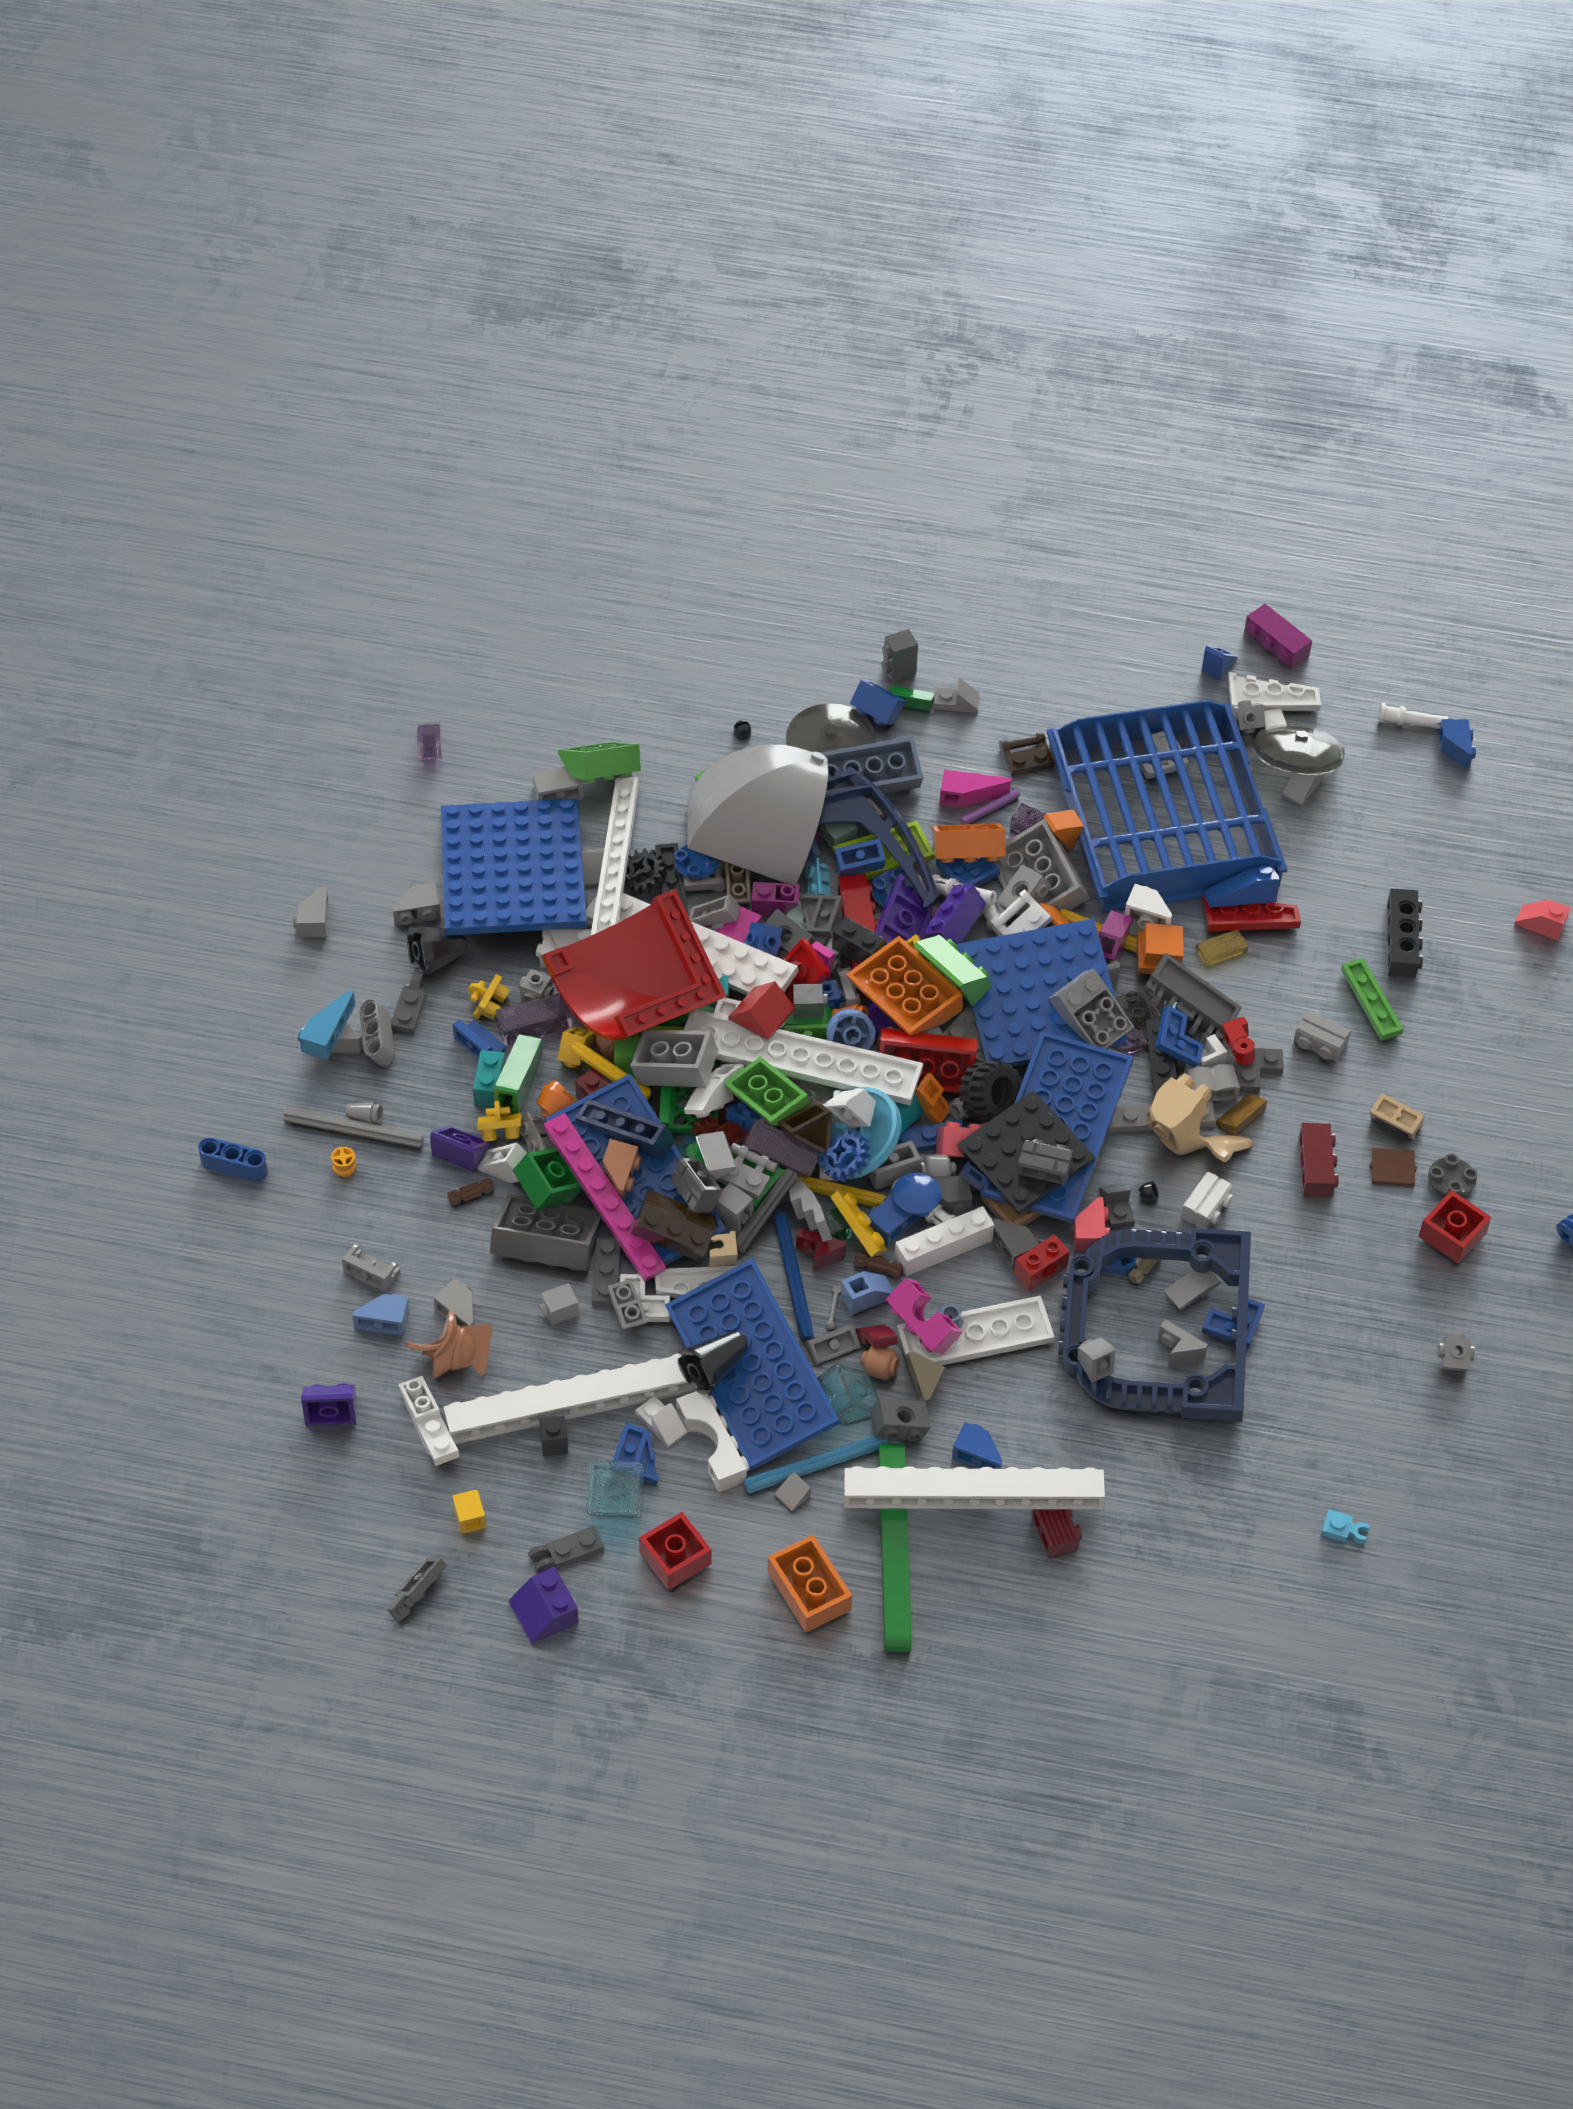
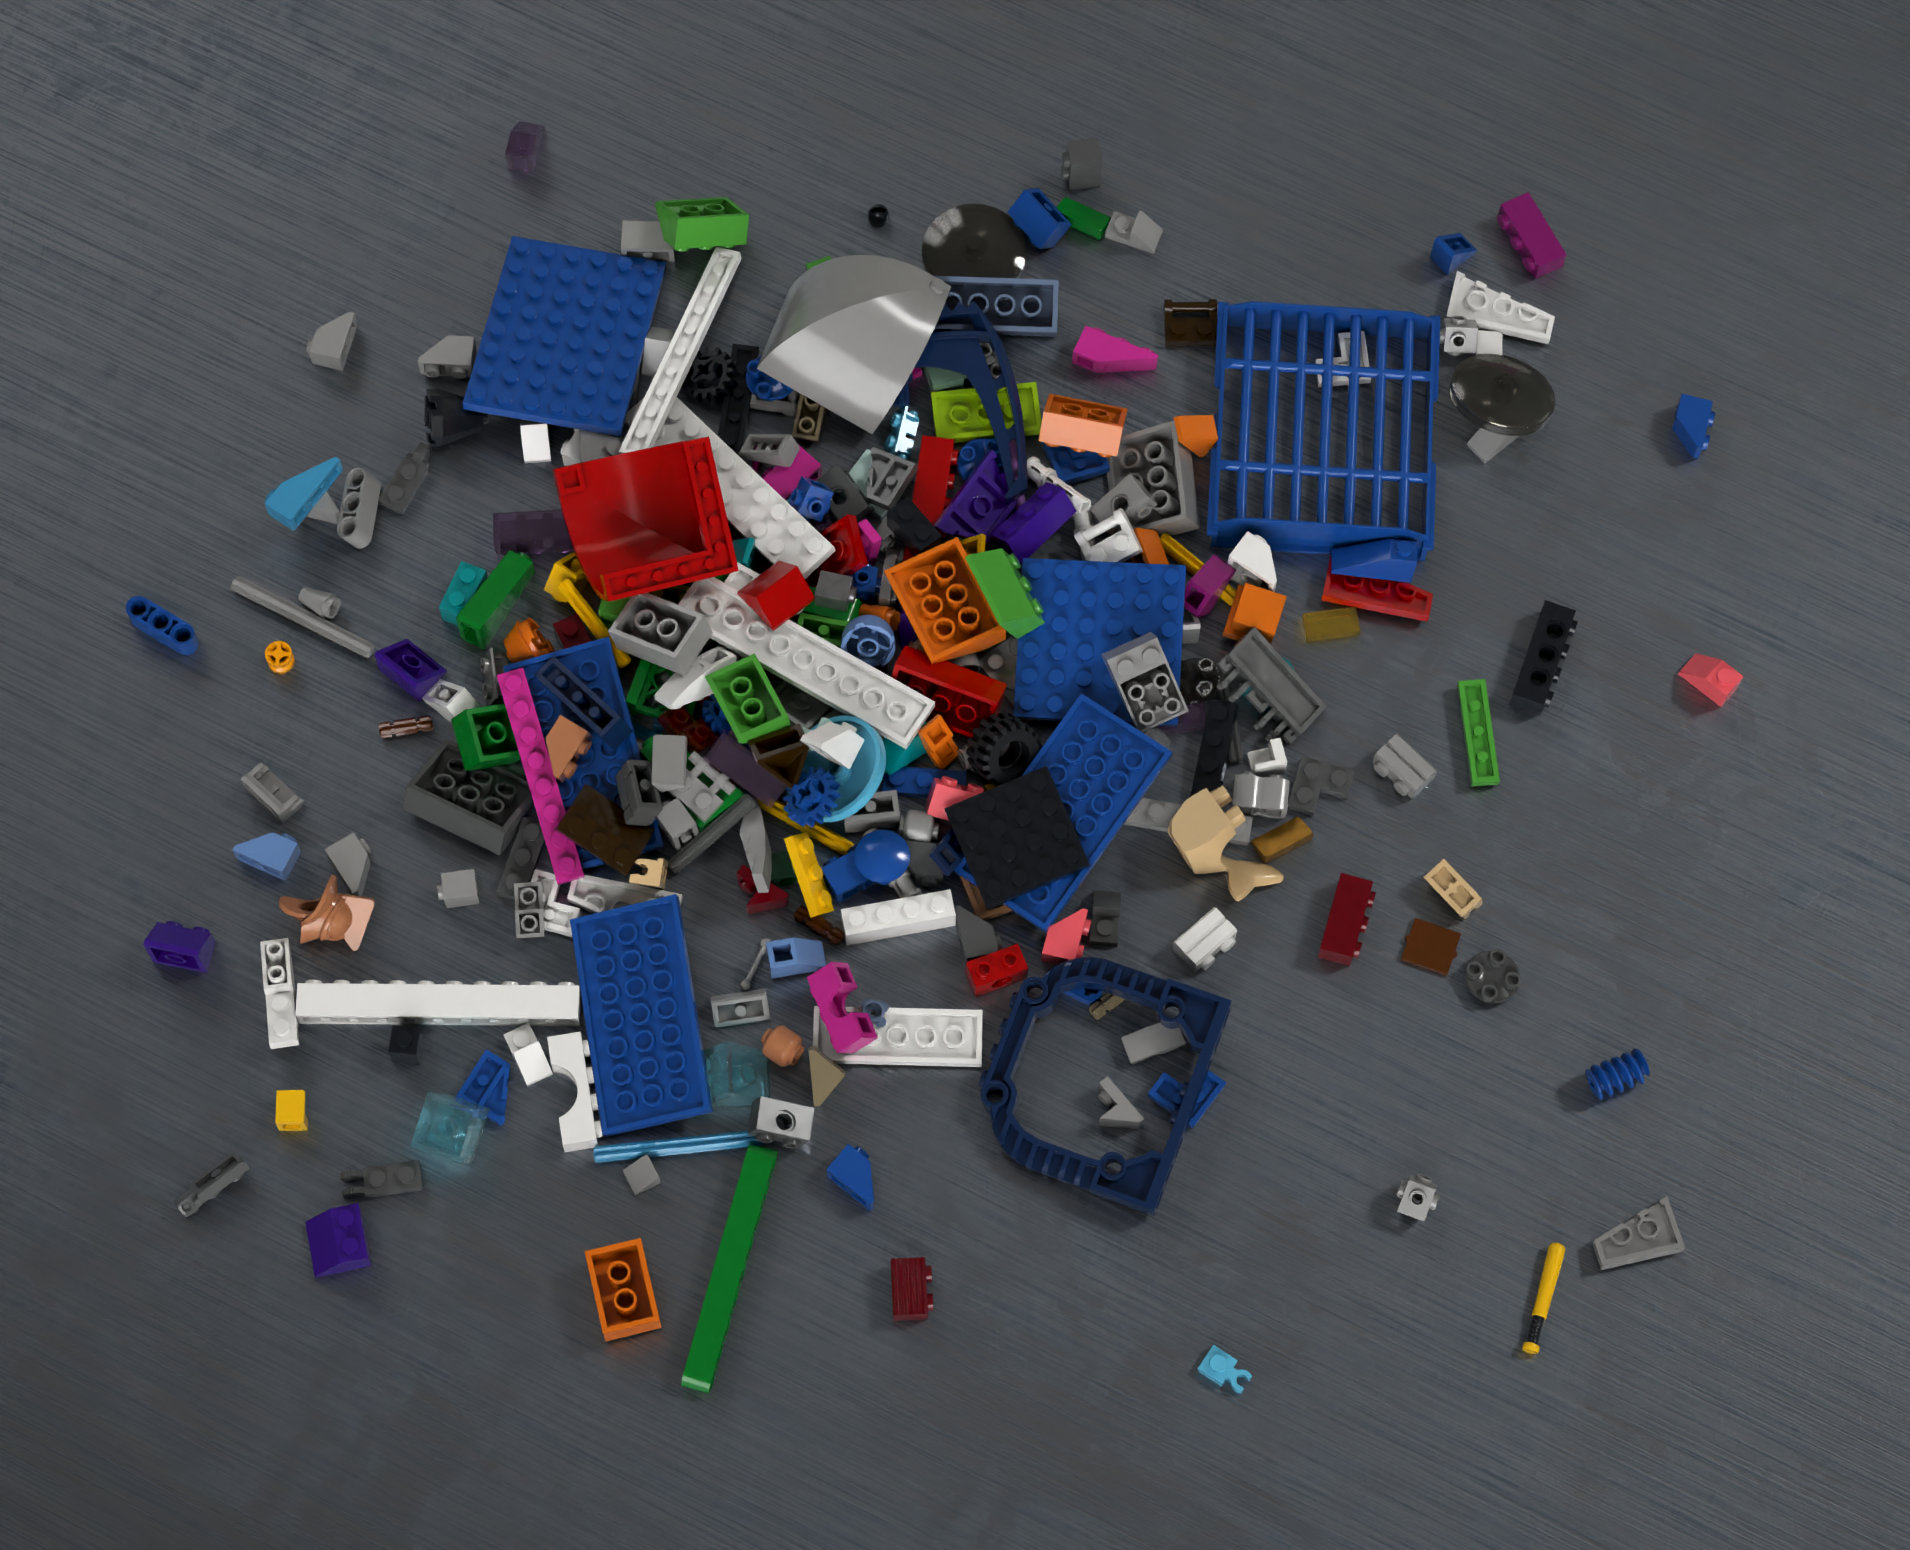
camera: 15 degrees right, 15 degrees up
blue panel [453,1019,506,1059] -> none
yellow hips [468,974,510,1020] -> none
yellow hips [477,1101,522,1141] -> none
light grey brick [518,969,554,1011] -> none
red brick [639,1512,712,1591] -> none
black cone [677,1331,748,1395] -> none
magenta slope [752,882,800,918] -> none
blue axle [774,1212,814,1341] -> none
blue brick [834,839,886,876] -> none
white brick [844,1466,1105,1509] -> none
dark red slope [856,1324,897,1348] -> none
medium lavender bar [960,789,1020,825] -> none
clear purple brick [1010,803,1046,835] -> none
dark grey brick [1018,1139,1073,1185] -> none
light grey slope [1078,1337,1115,1383] -> none
black hinge [1139,1181,1159,1201] -> none
blue plate [1155,1005,1204,1067] -> none
red leg [1222,1016,1255,1065] -> none
white pin [1378,703,1448,729] -> none
red brick [1418,1190,1492,1264] -> none
none -> white slope [520,419,551,463]

